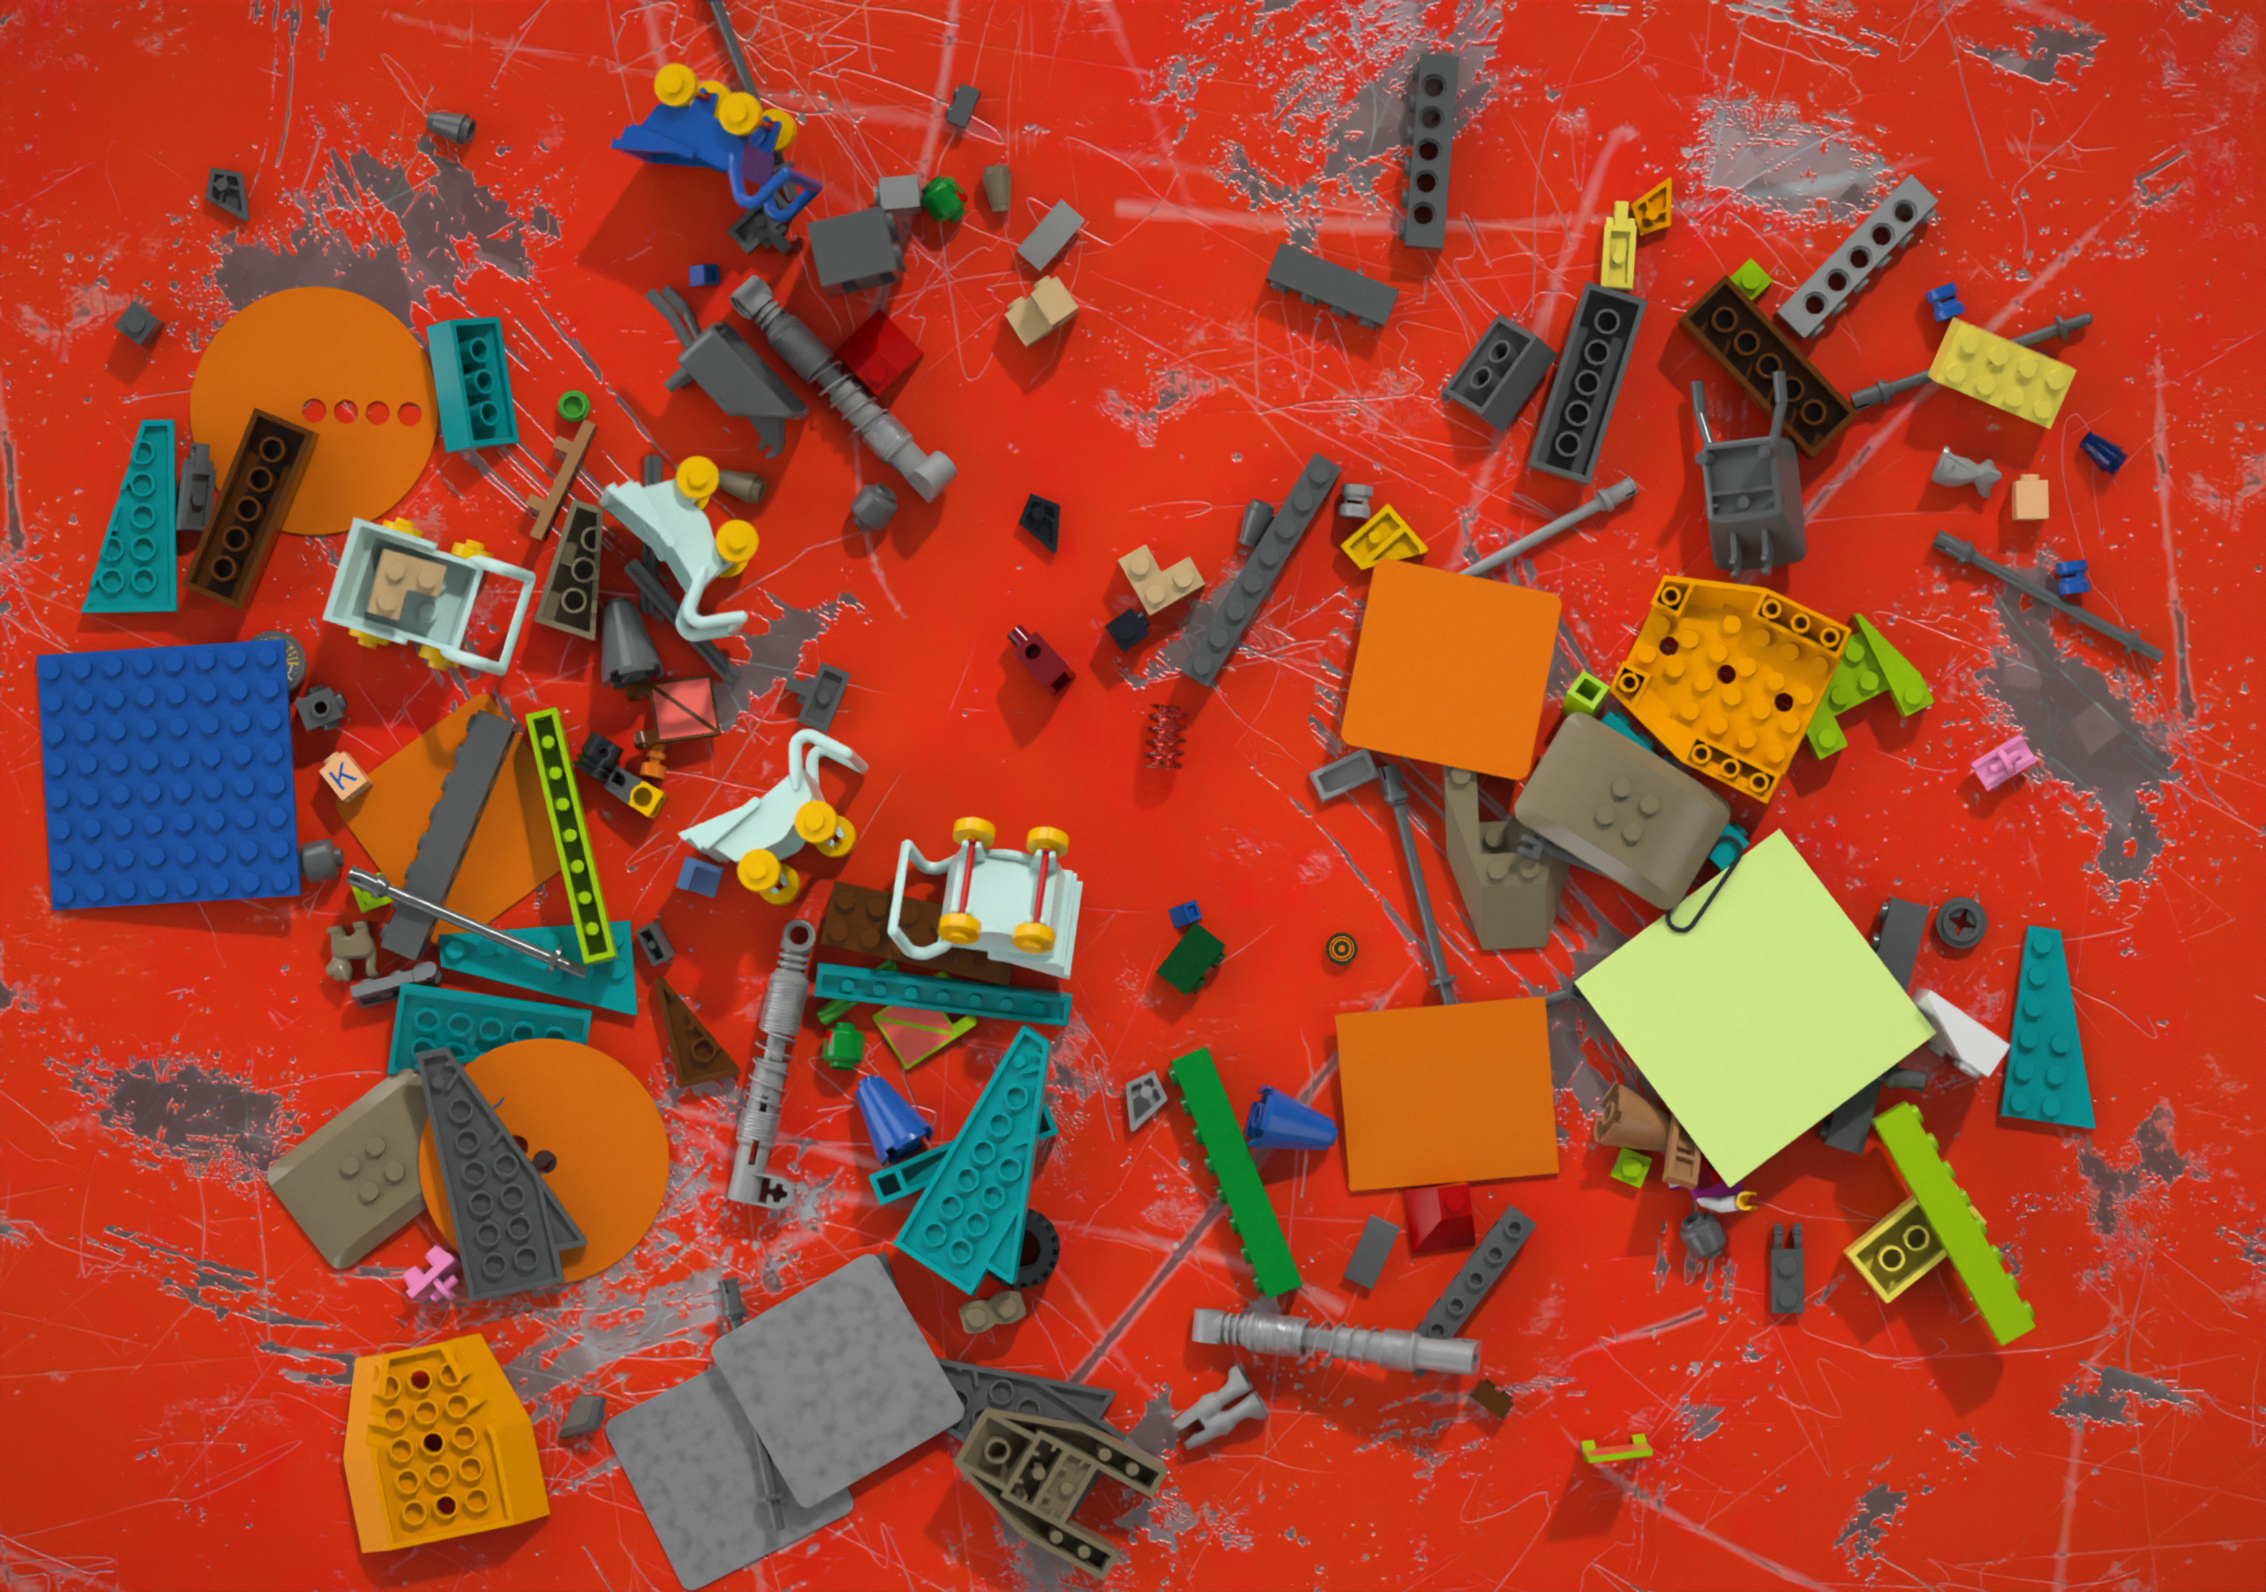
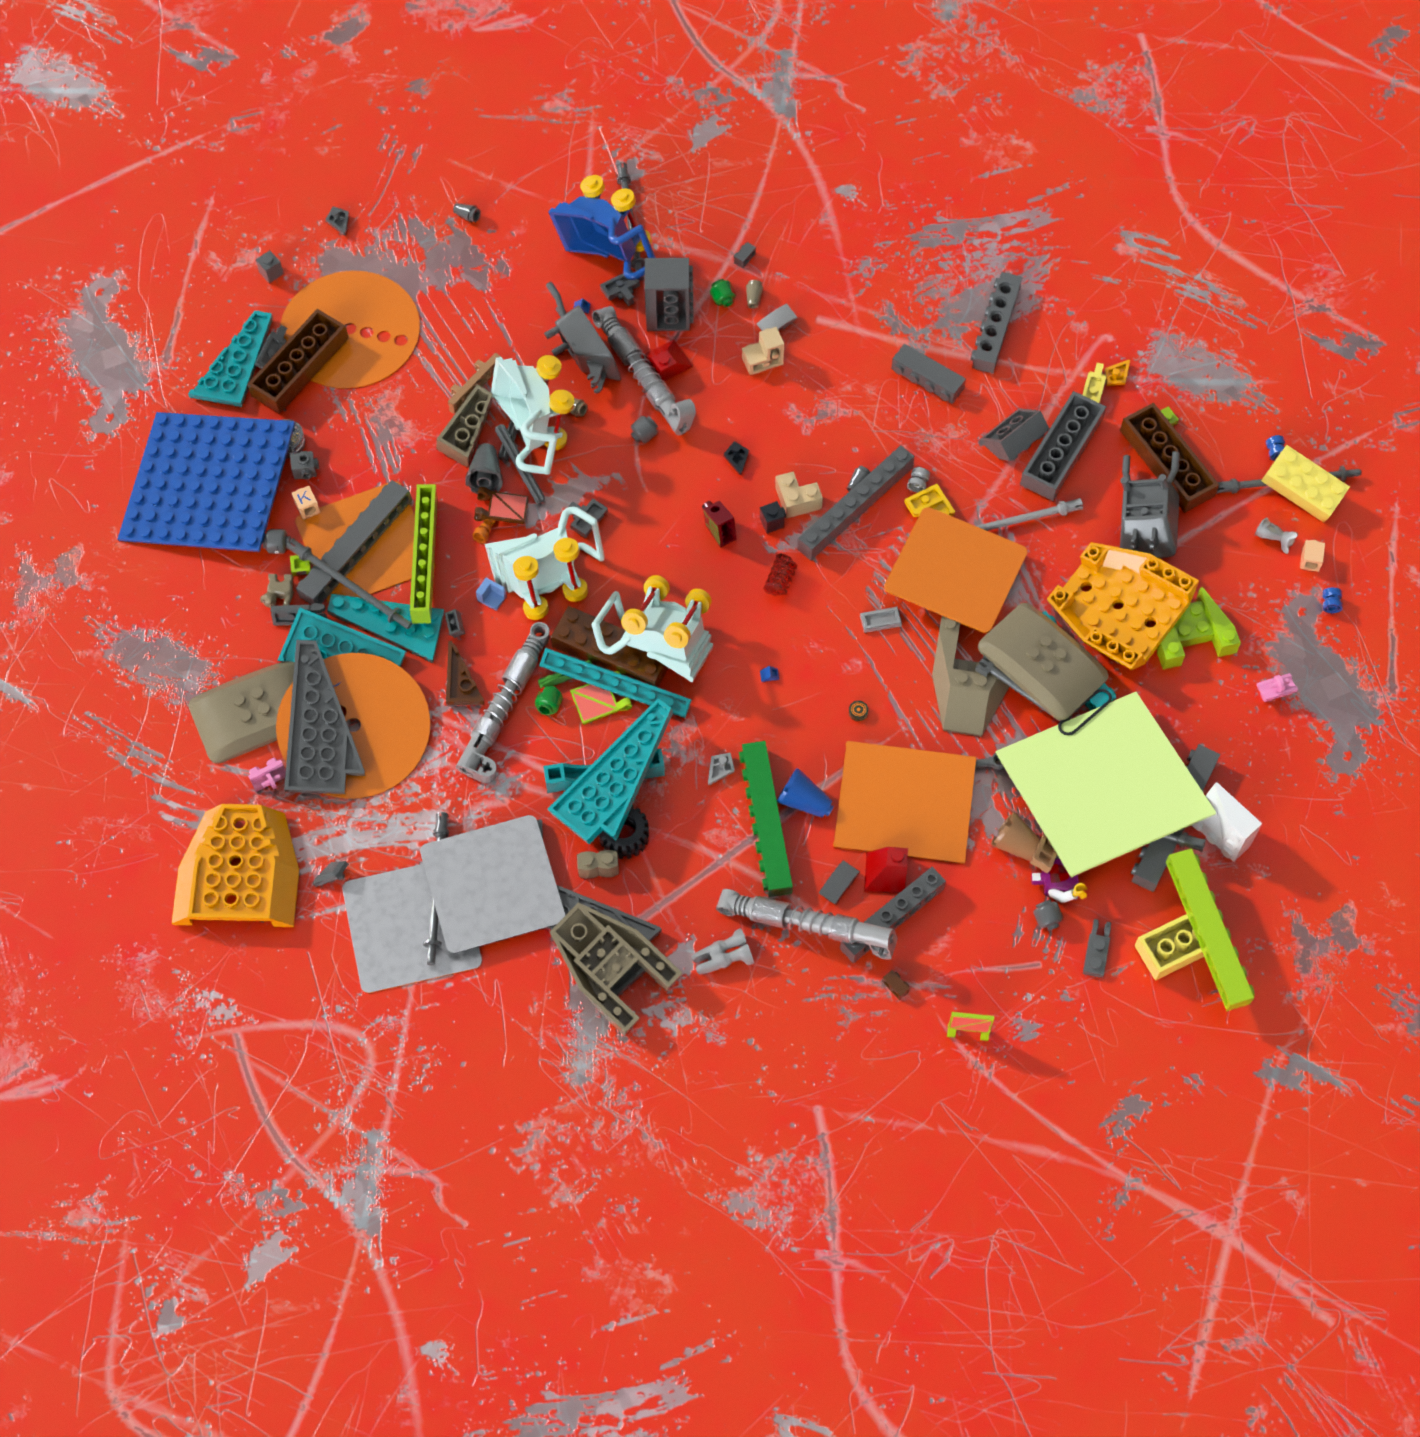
camera: 15 degrees right, 25 degrees down
light aqua piece [323,517,536,676] -> none
tan brick [365,548,447,620] -> none
teal slope [426,317,519,453] -> none
bright green plate [558,390,590,422] -> none
black piece [572,731,624,783] -> none
leg [603,765,669,819] -> none
blue cone [855,1074,936,1167] -> none
light grey brick [873,175,922,216] -> none
dark green brick [1156,921,1226,995] -> none
dark grey bar [1378,763,1458,1005] -> none
lime brick [1561,670,1610,718] -> none
lime plate [1610,1147,1652,1189] -> none
light grey brick [1774,174,1938,341] -> none
dark grey bar [1931,529,2164,663] -> none
dark grey gear [1936,897,1987,948] -> none
teal wing [1999,925,2096,1129] -> none
clear blue cone [2079,431,2128,475] -> none

